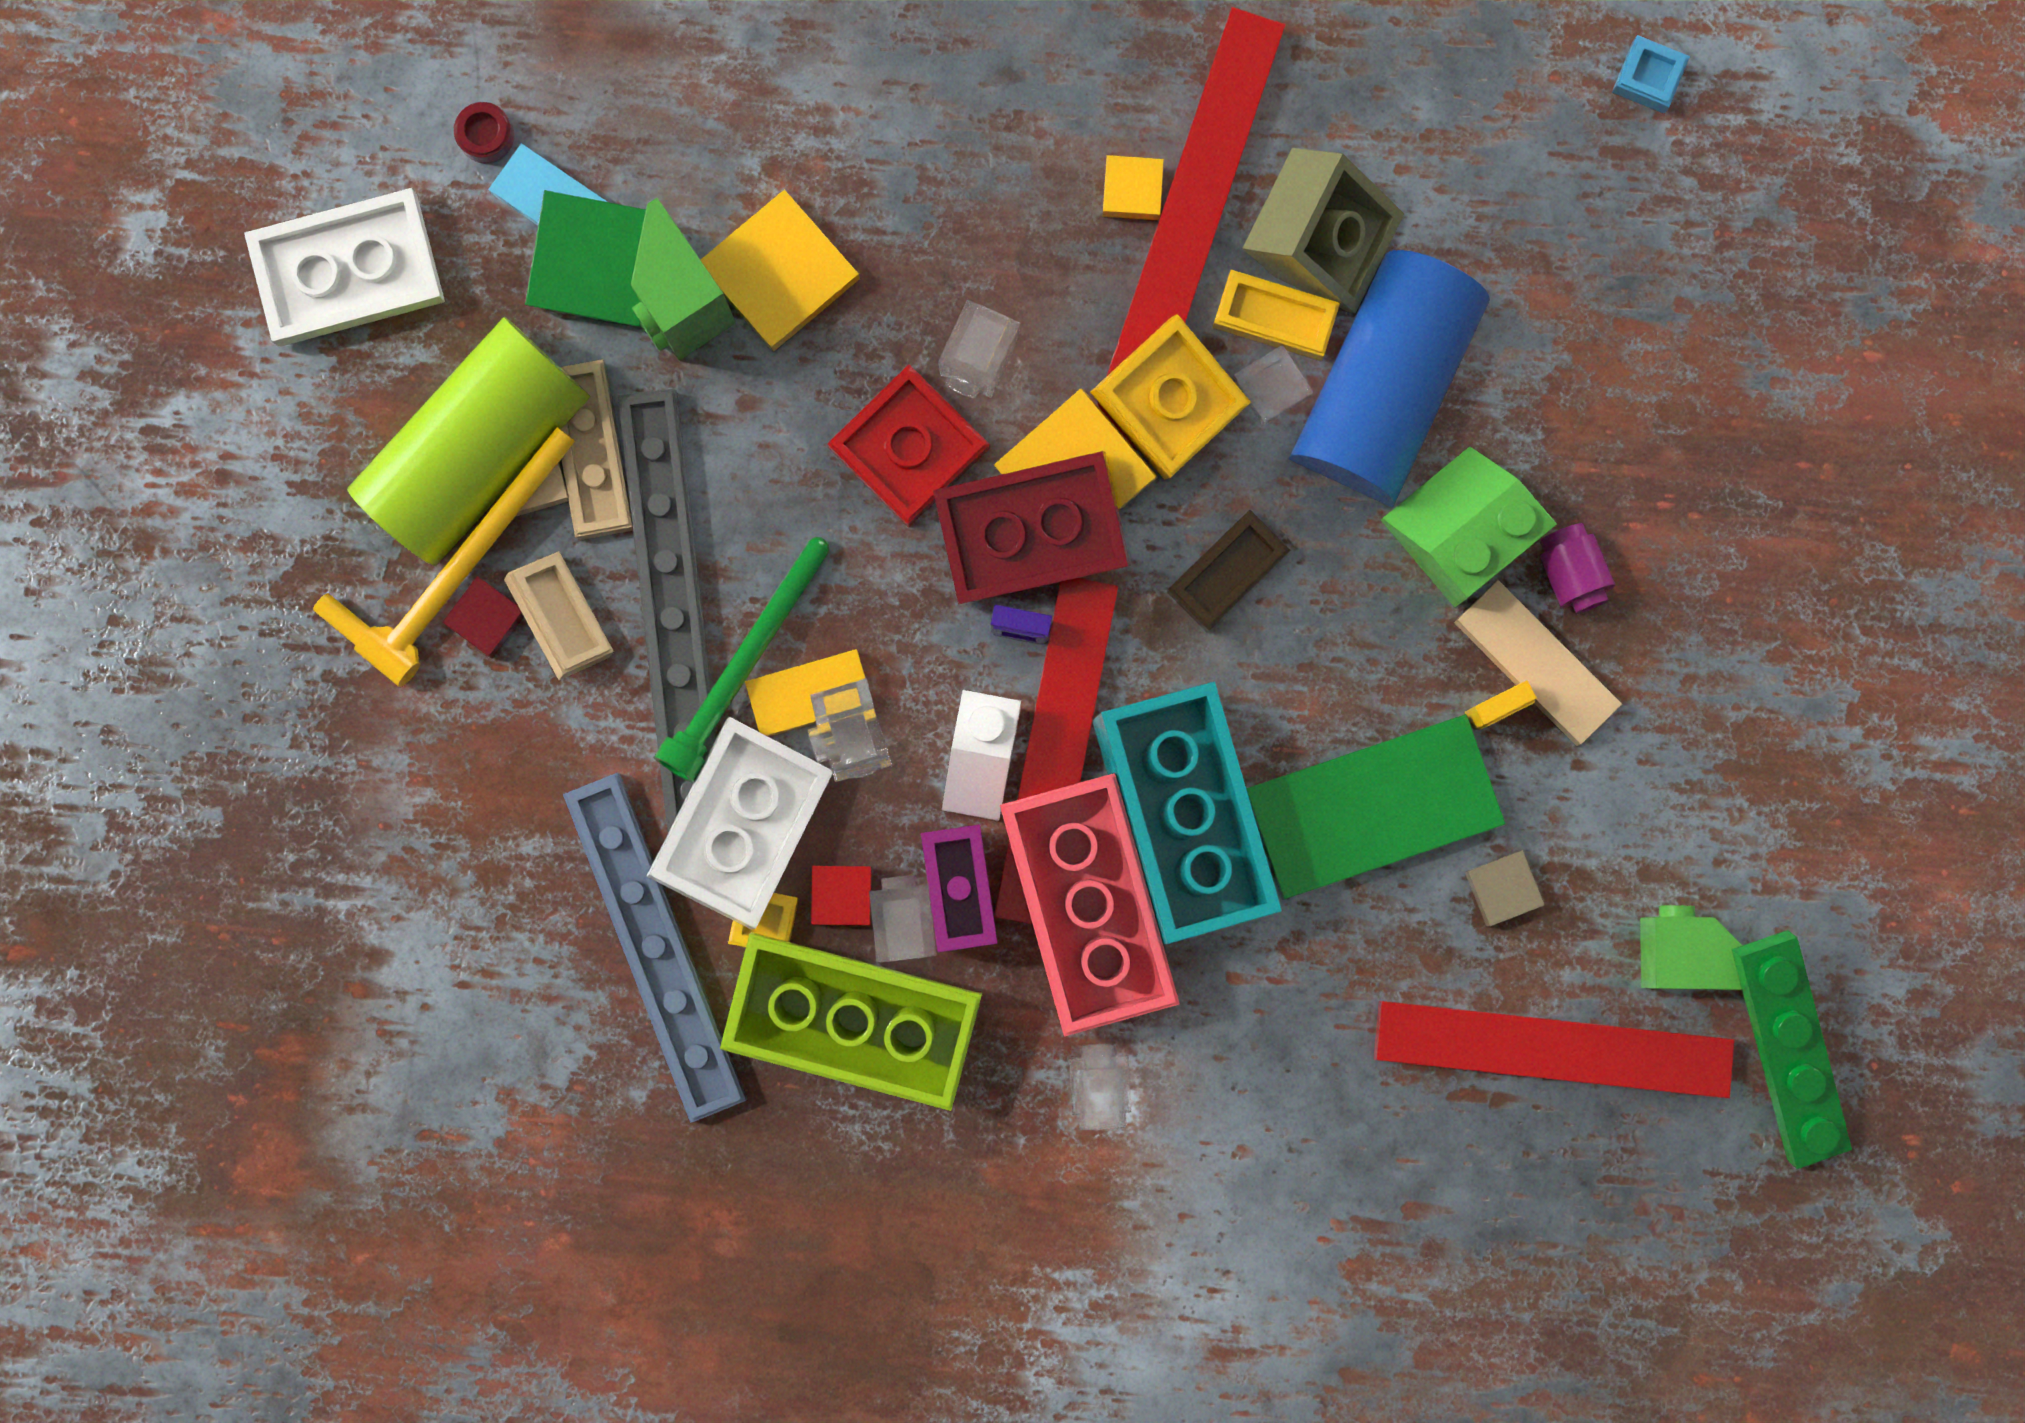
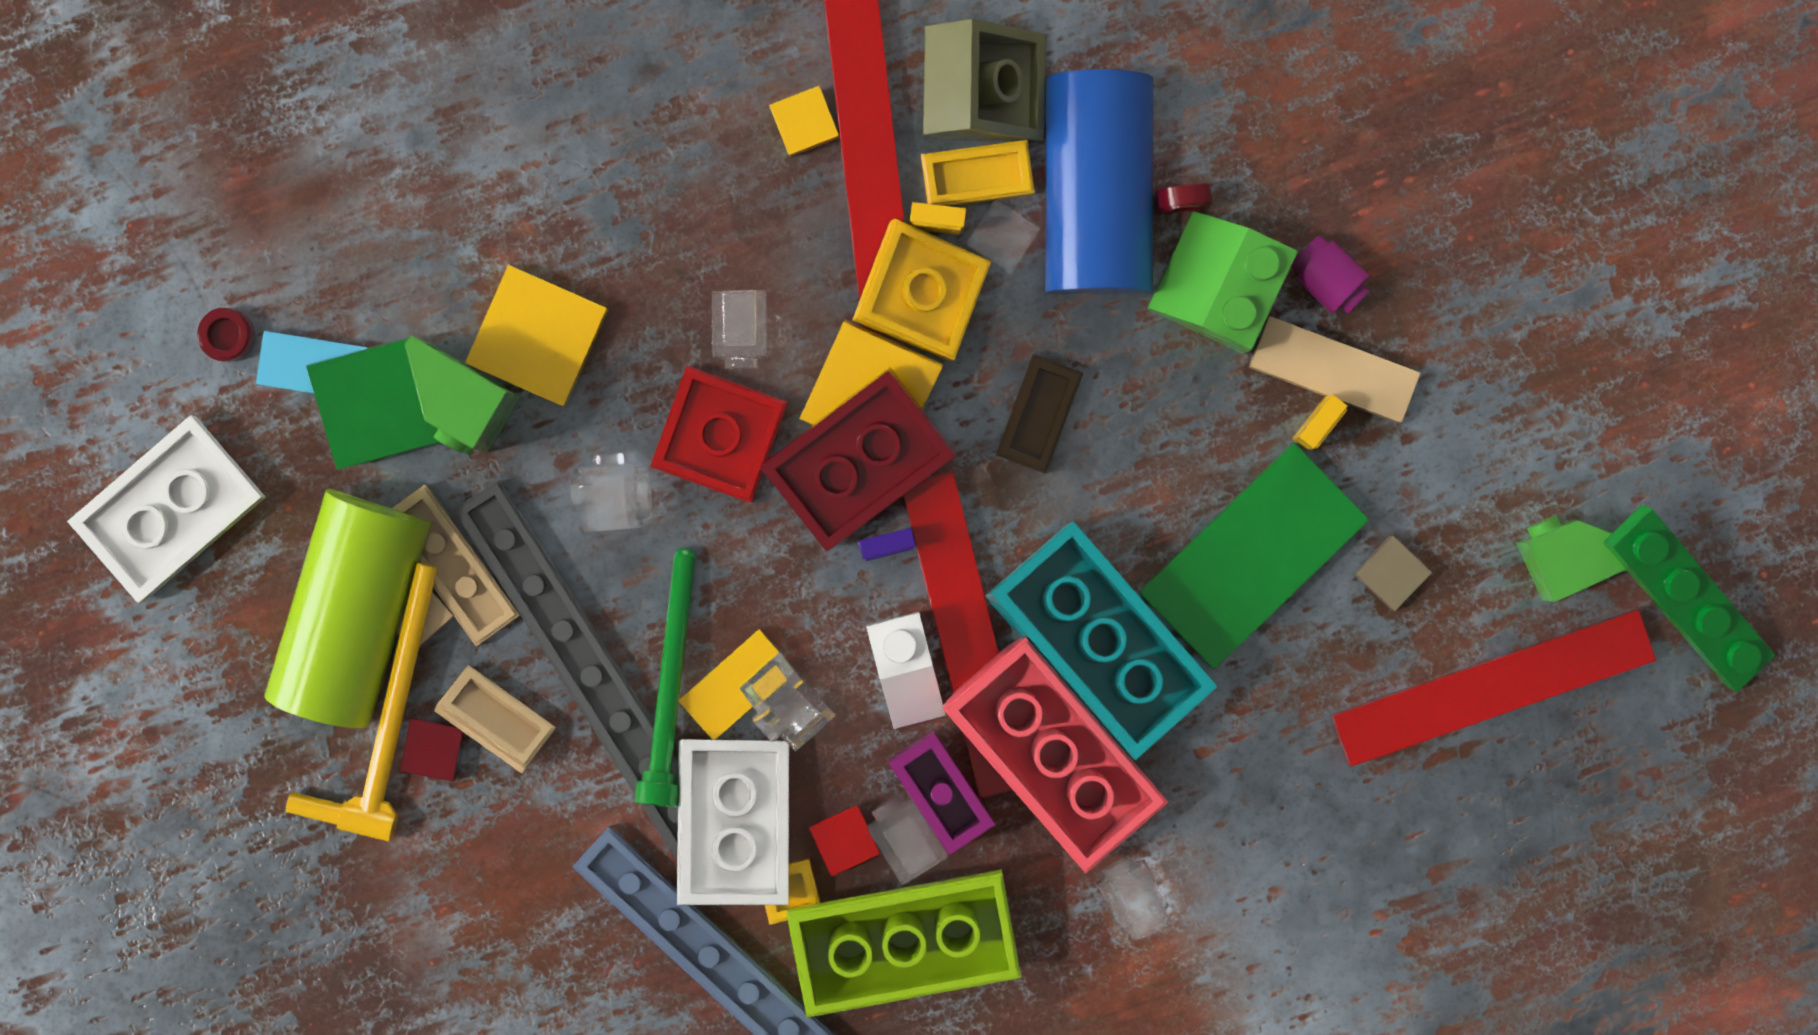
camera: 25 degrees left, 5 degrees up
none -> clear brick [571,453,653,532]
none -> yellow tile [910,202,966,236]
none -> dark red tile [1154,183,1212,215]

